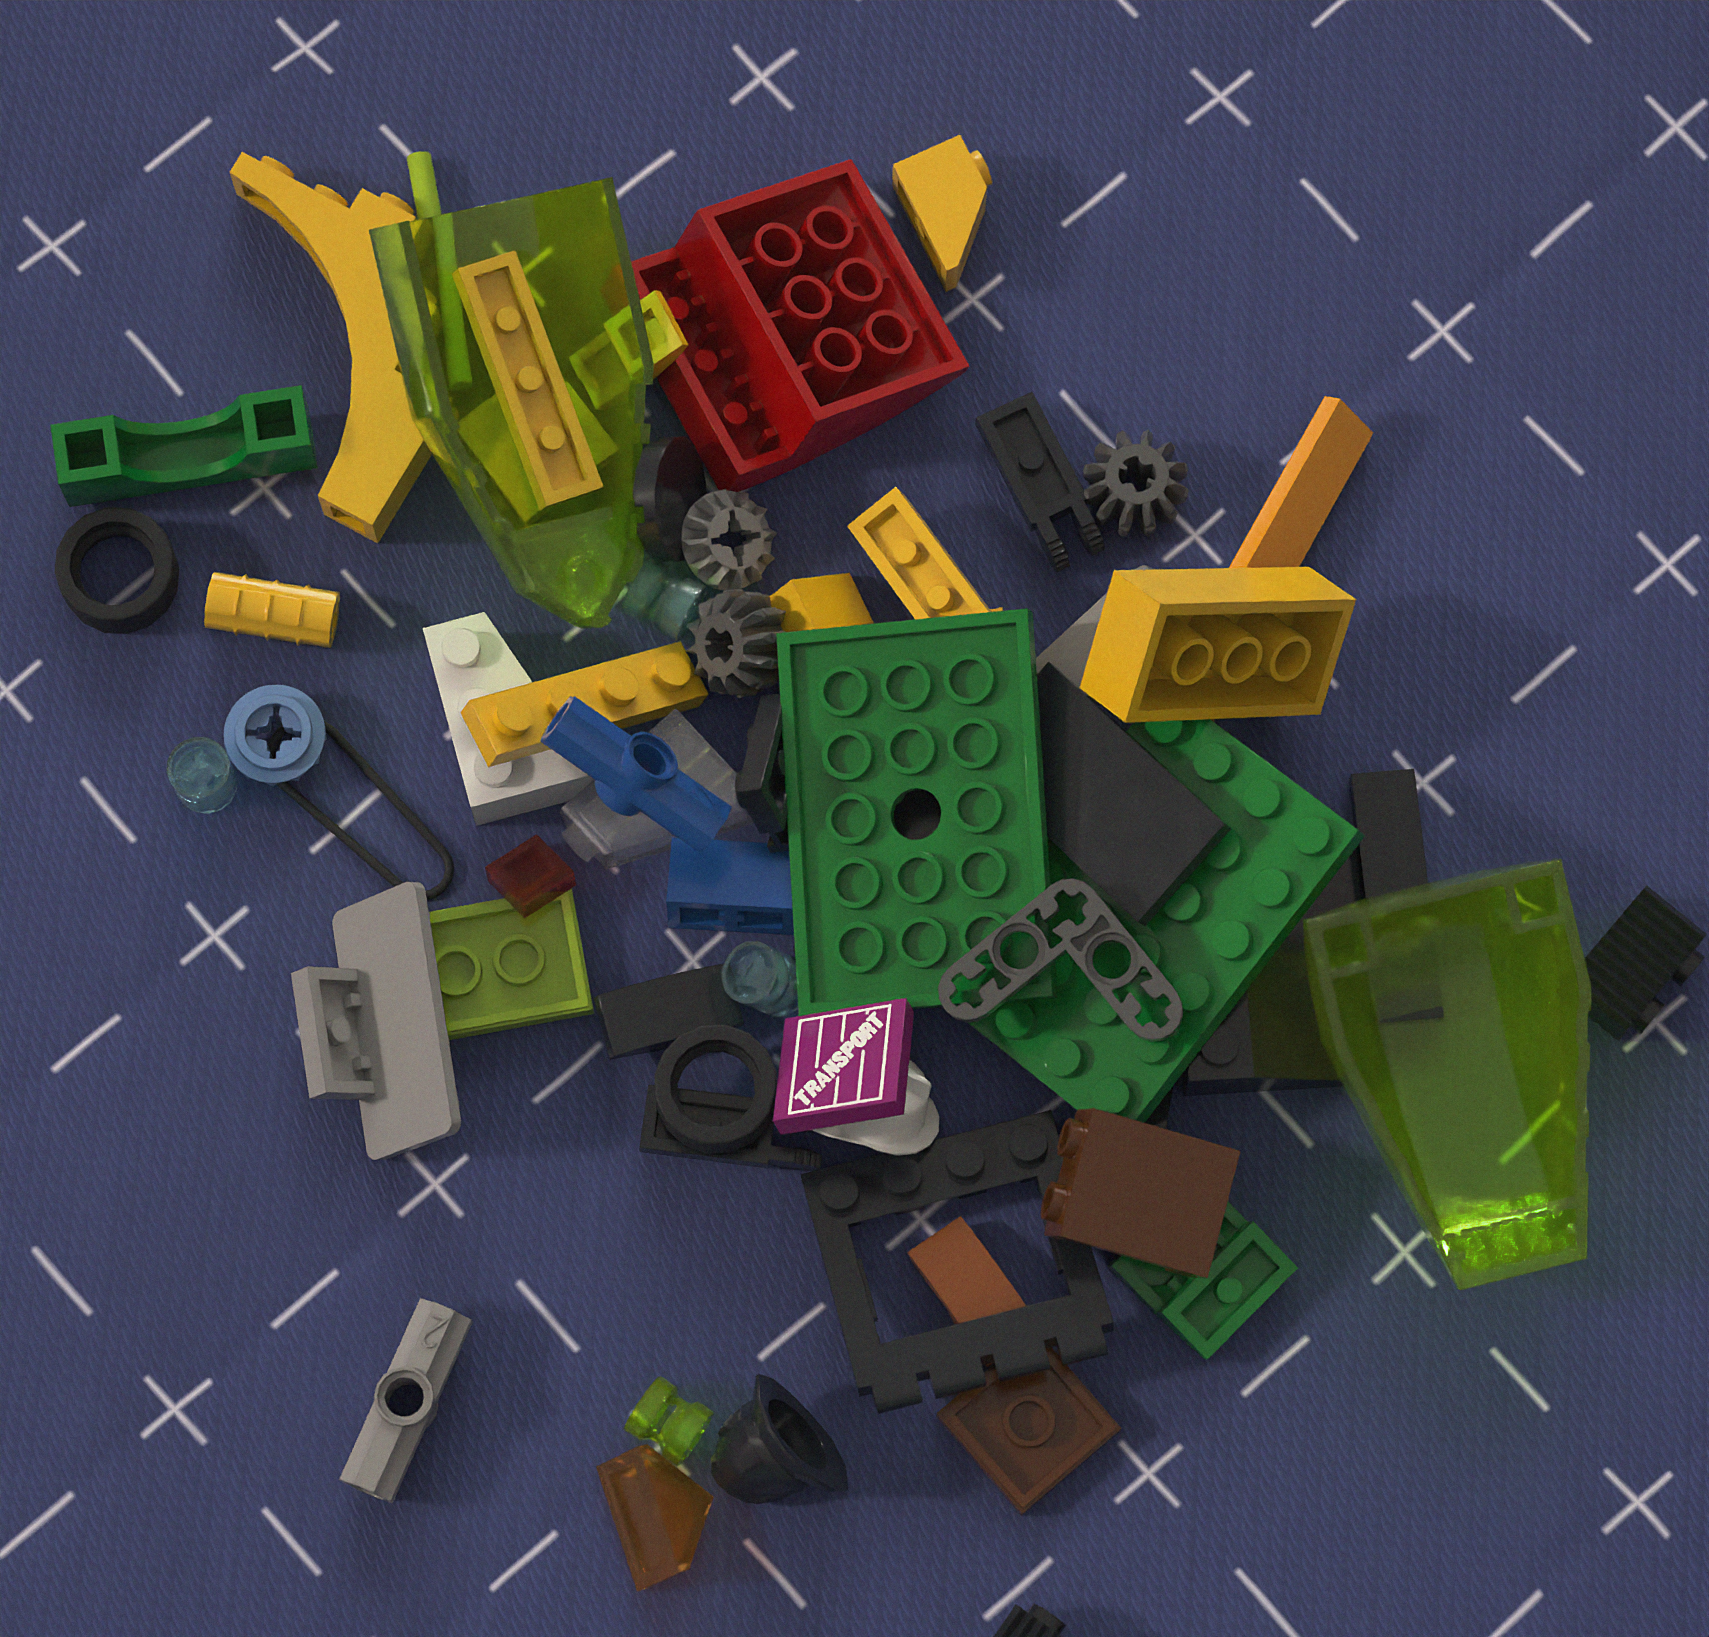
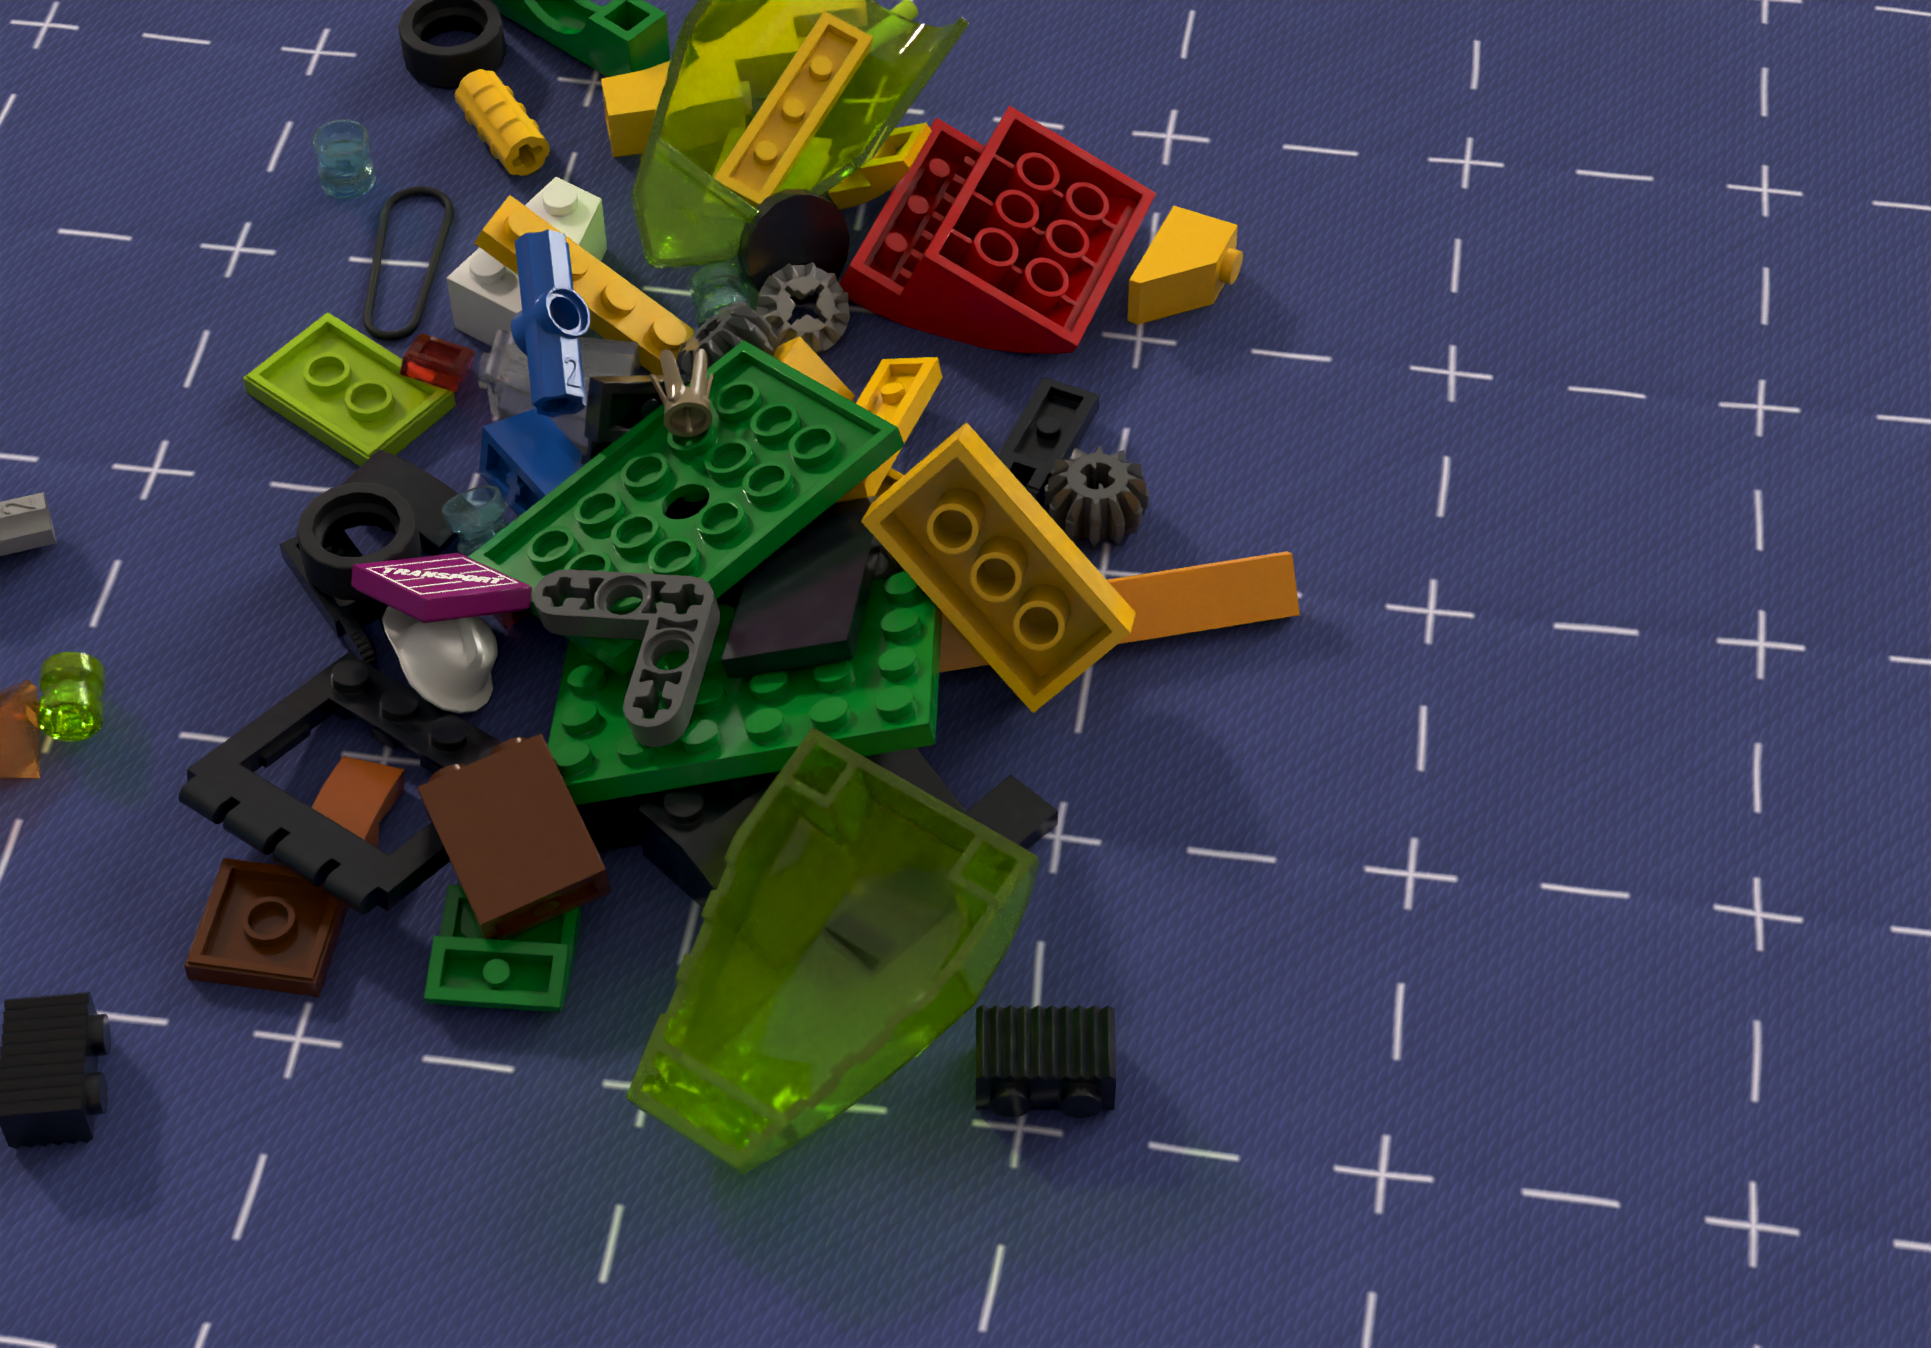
camera: 50 degrees right, 25 degrees down
medium blue gear [224,685,327,787] -> none
light grey bracket [291,882,461,1160] -> none
black piece [711,1374,849,1504] -> none
none -> dark tan piece [649,349,714,437]

